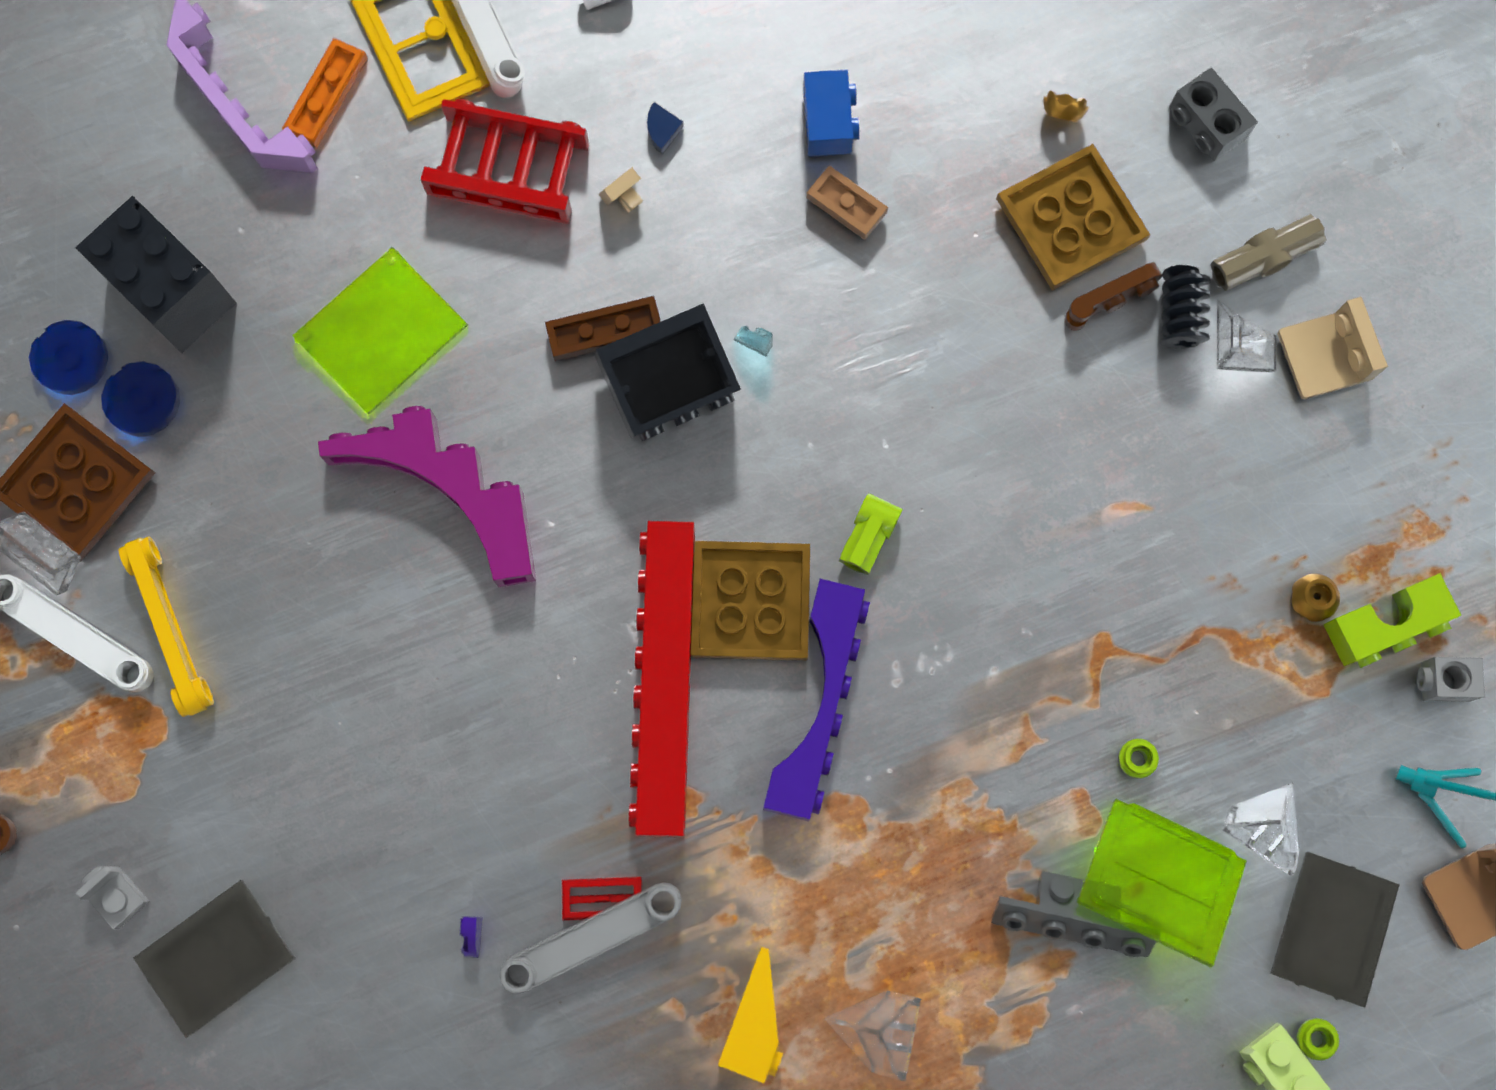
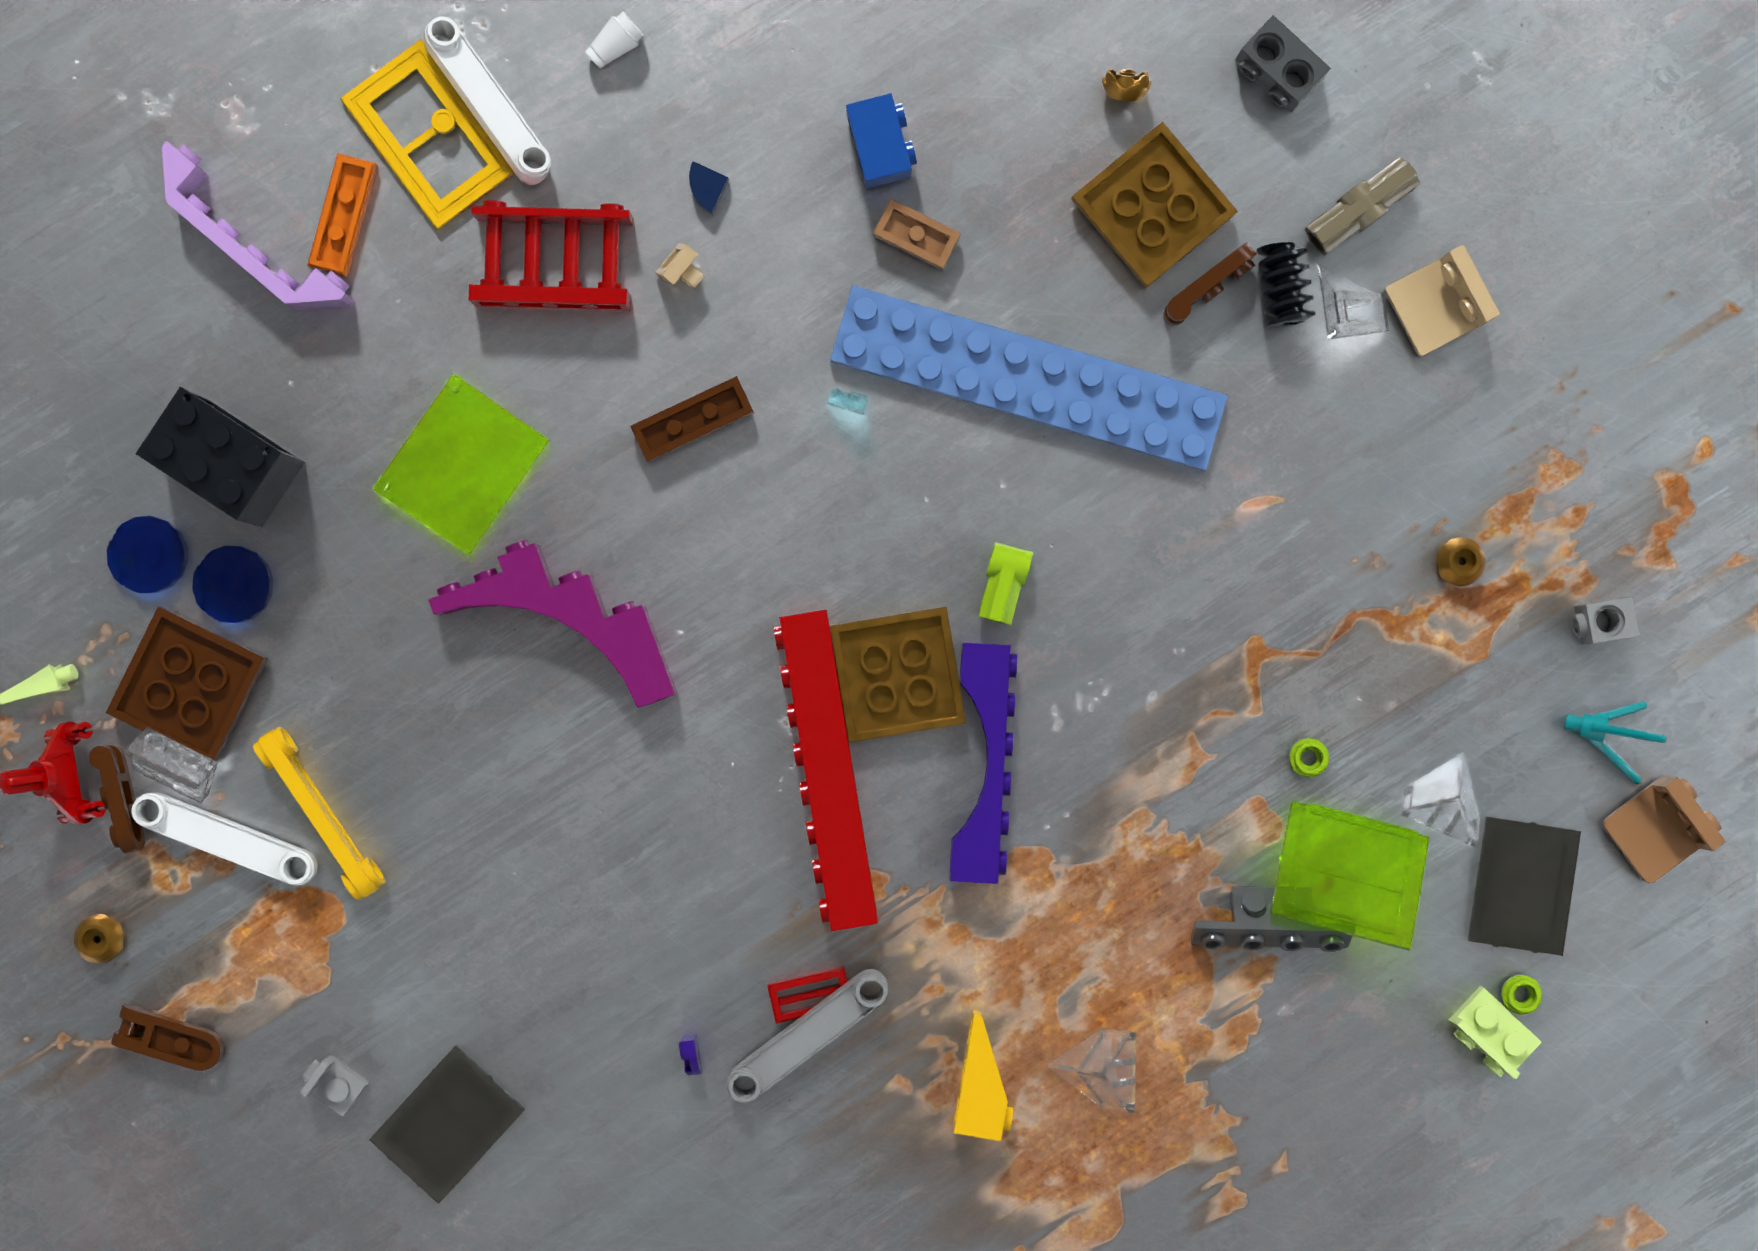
camera: 10 degrees left, 10 degrees up
black container [594,303,741,442] -> none
lime arch [1323,573,1462,668] -> none
none -> medium blue plate [830,285,1228,471]

